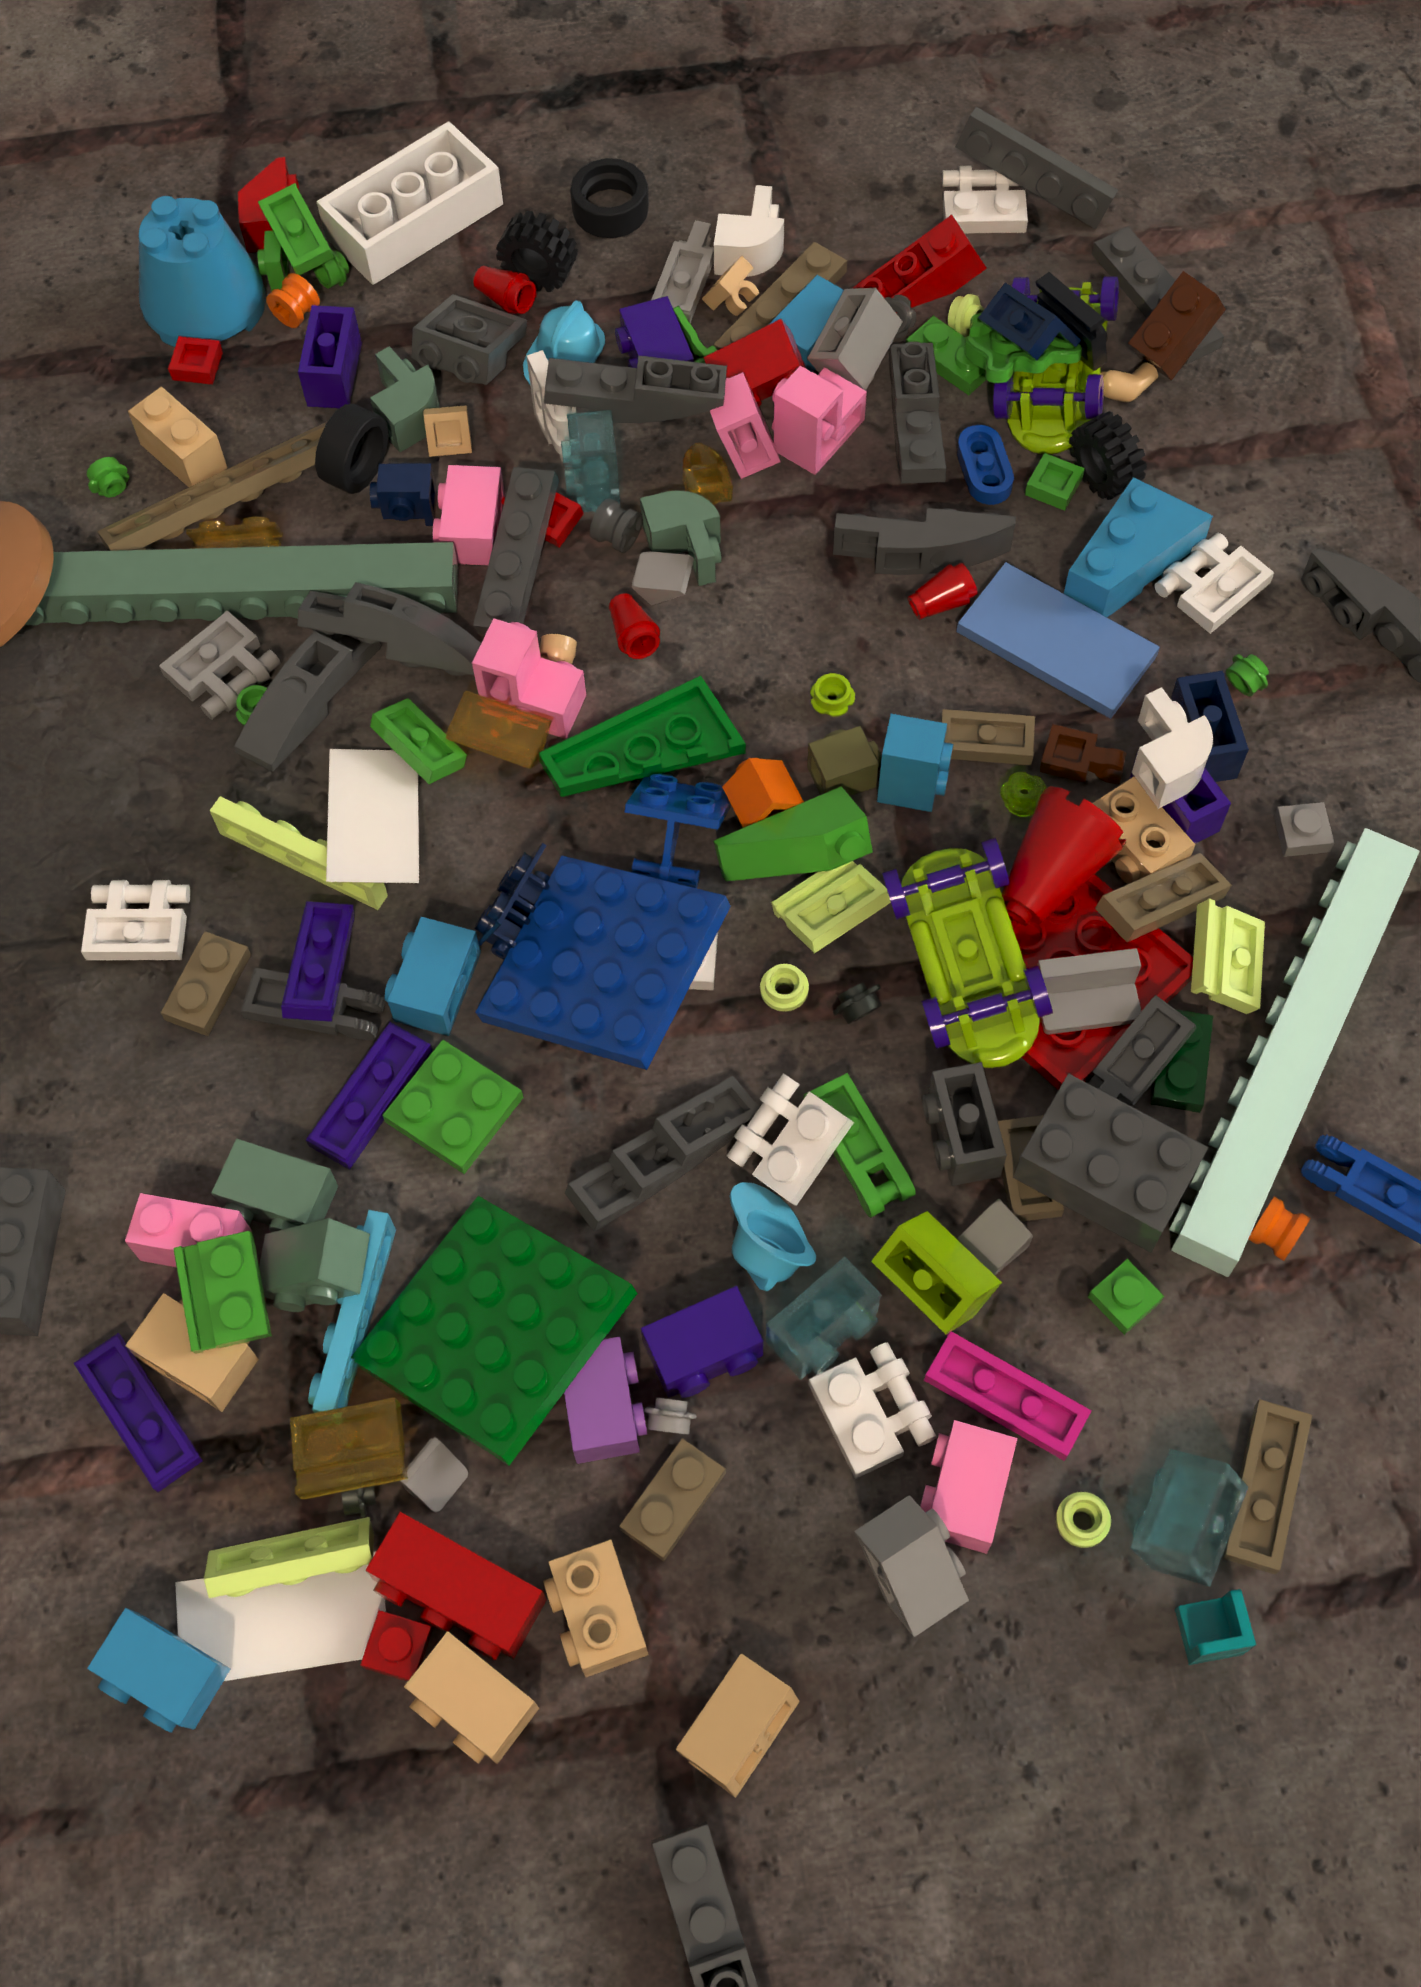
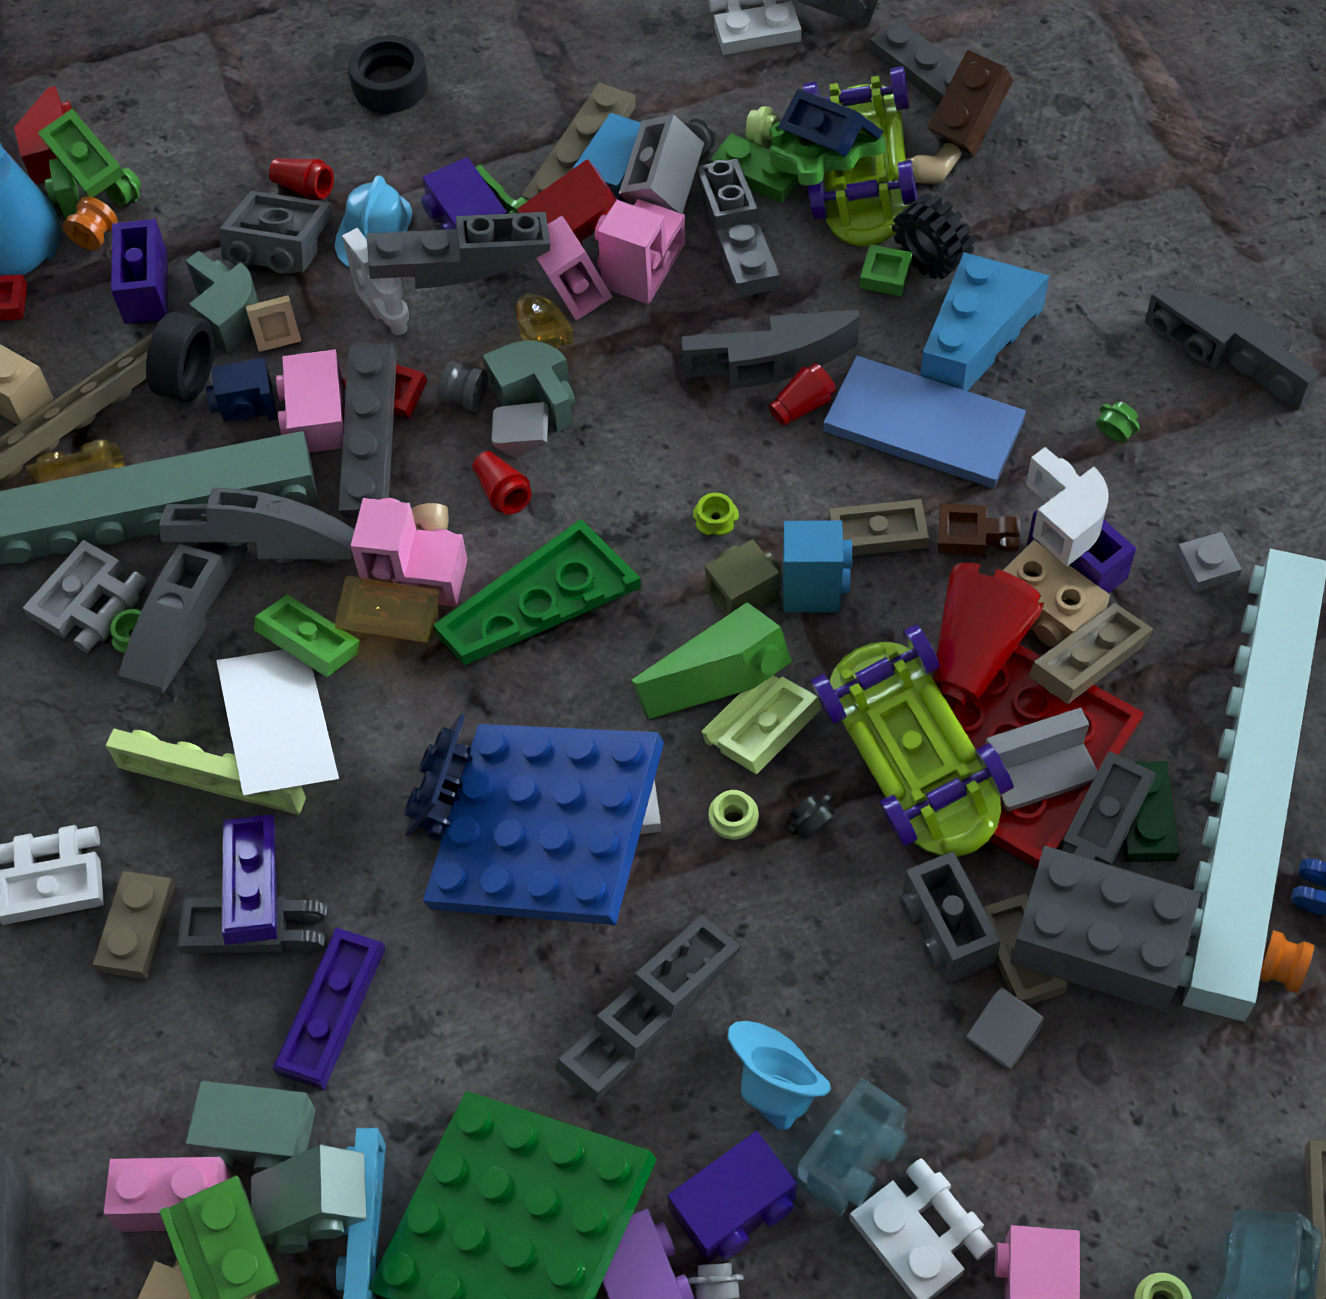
camera: 10 degrees left, 5 degrees down
white brick [316,121,503,285] -> none
bright green plate [382,1040,524,1174] -> none
dark azure brick [385,917,481,1036] -> none
black tyre [496,211,578,292] -> none
clear light blue brick [561,410,621,512] -> none
blue plate [625,774,731,888] -> none
light grey hinge [651,220,714,323] -> none
tan tile [702,256,759,316] -> none
white brick [714,185,784,277] -> none
orange brick [722,758,804,828] -> none
white plate [726,1073,854,1206] -> none
bright green plate [803,1073,916,1218] -> none
red slope [851,214,987,313] -> none
lime brick [871,1211,1002,1335] -> none
dark pink plate [924,1331,1092,1461] -> none
blue plate [957,425,1014,505] -> none
clear neon green plate [1000,772,1046,816] -> none
black plate [1036,272,1108,371] -> none
bright green plate [1088,1259,1164,1335] -> none
white plate [1155,533,1274,634] -> none
dark blue brick [1171,670,1249,782] -> none
yellowish green plate [1191,898,1265,1014] -> none

